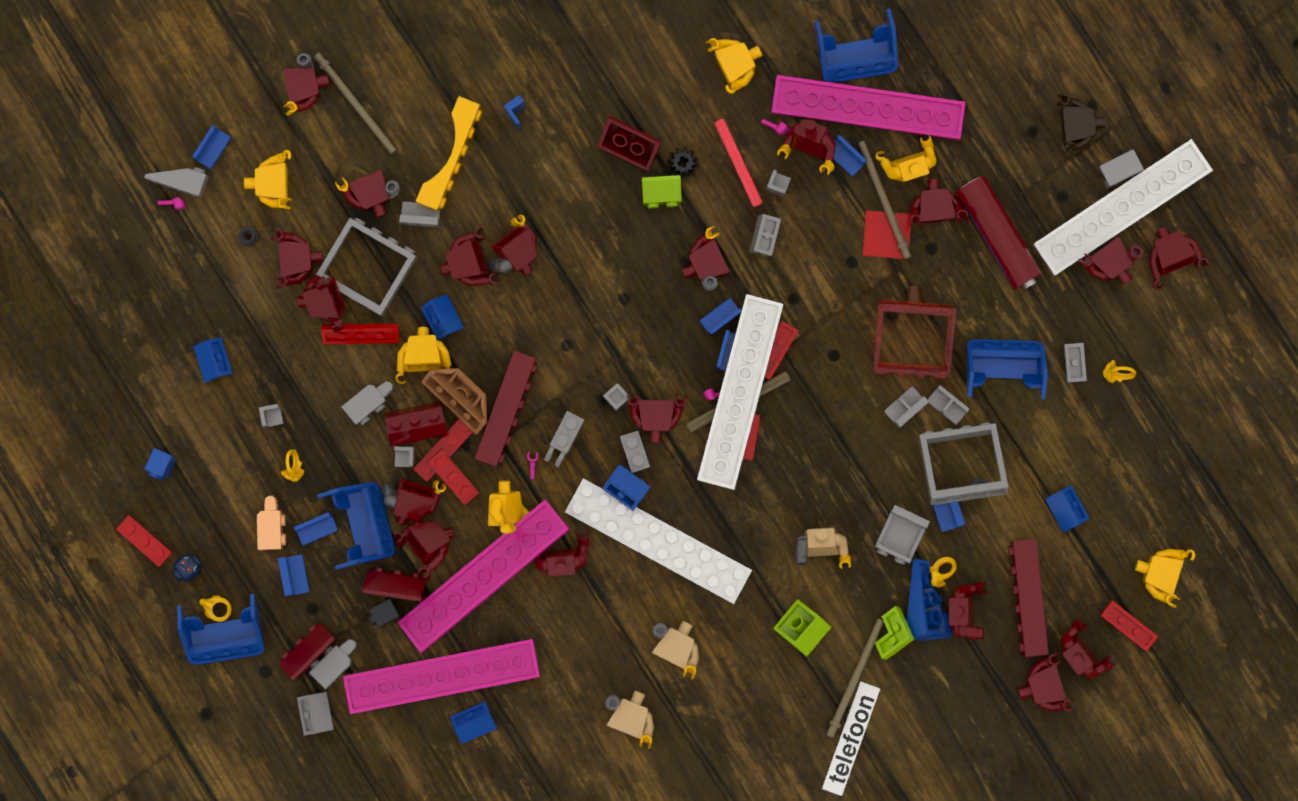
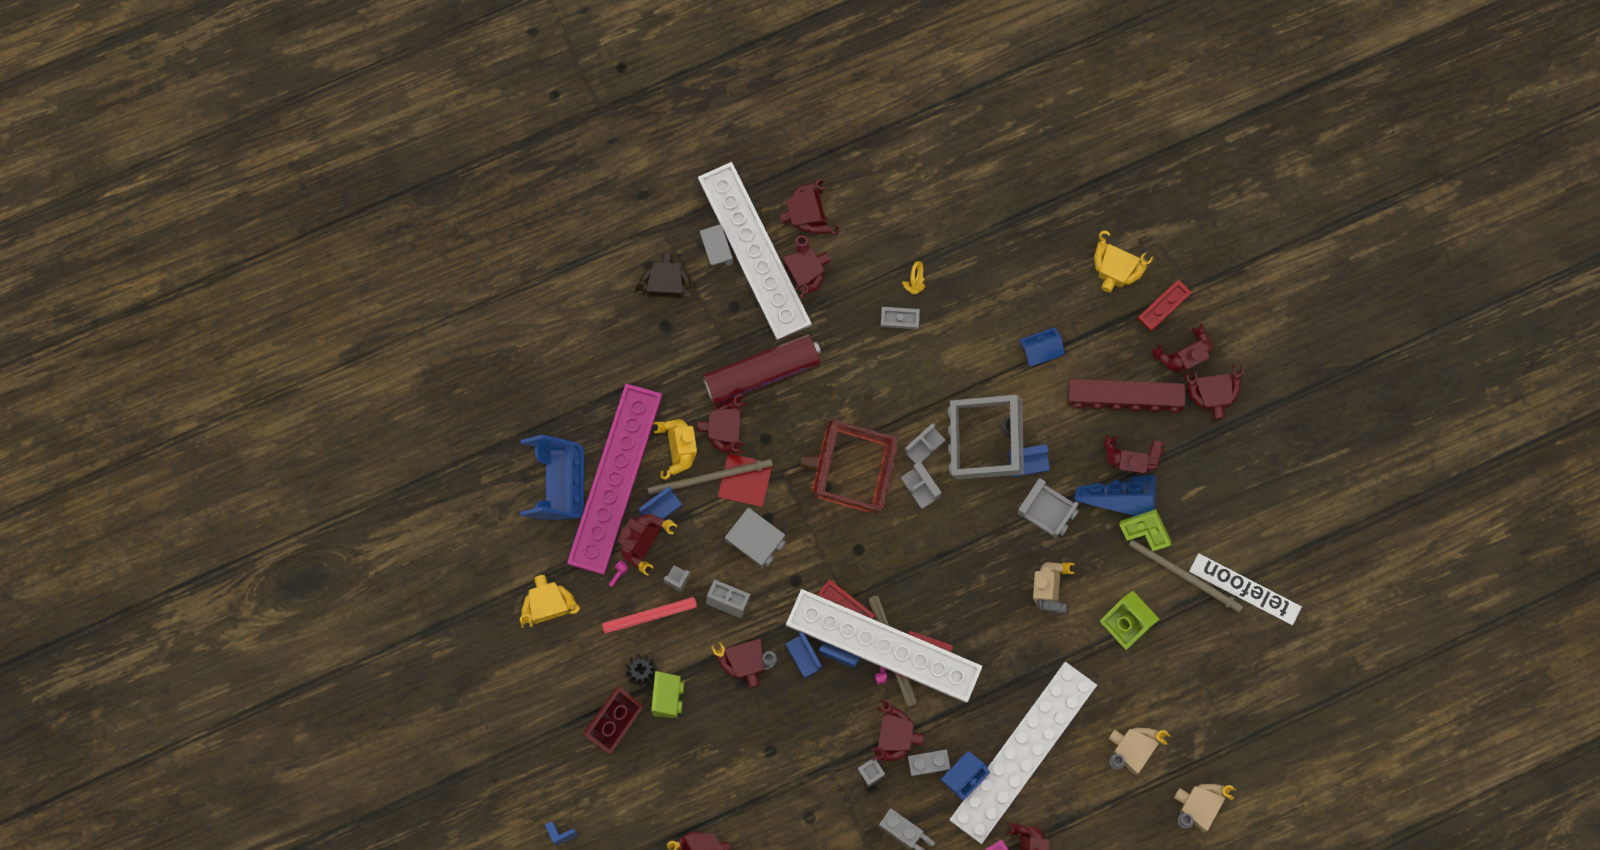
camera: 80 degrees left, 10 degrees down
yellow piece [930,557,957,588] -> none
blue windscreen [966,339,1048,399] -> none
none -> light grey panel [725,508,786,569]

